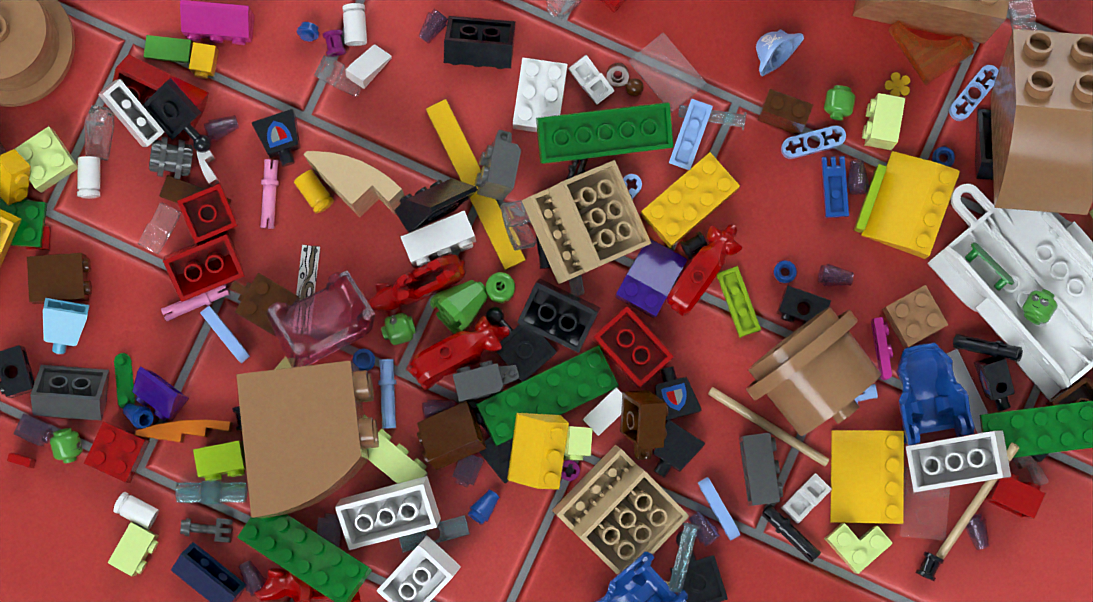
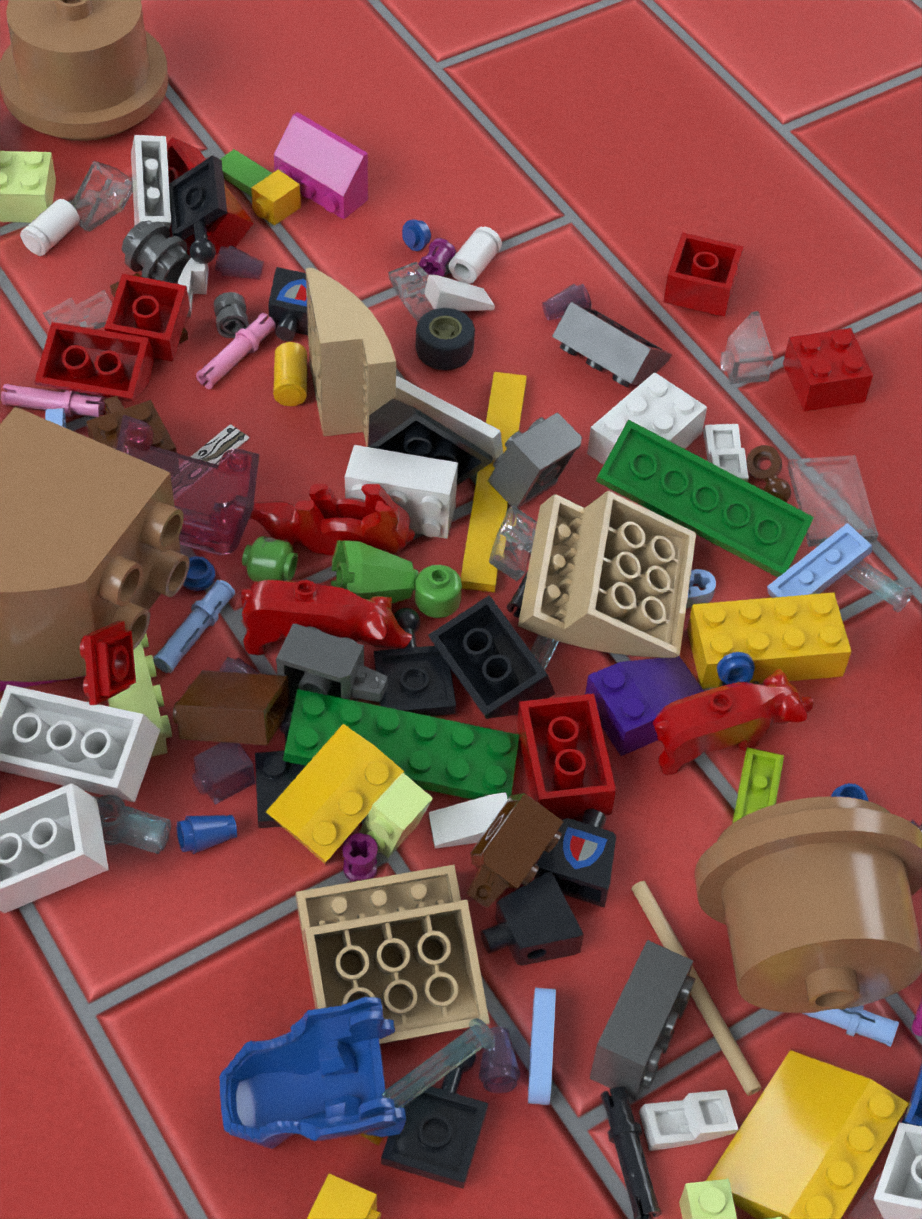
camera: 30 degrees right, 30 degrees down
none -> red piece [79,621,136,705]
none -> dark grey wheel [213,292,249,338]
none -> white tile [396,376,503,461]
none -> black wheel [416,308,475,371]
none -> blue plate [717,652,755,685]

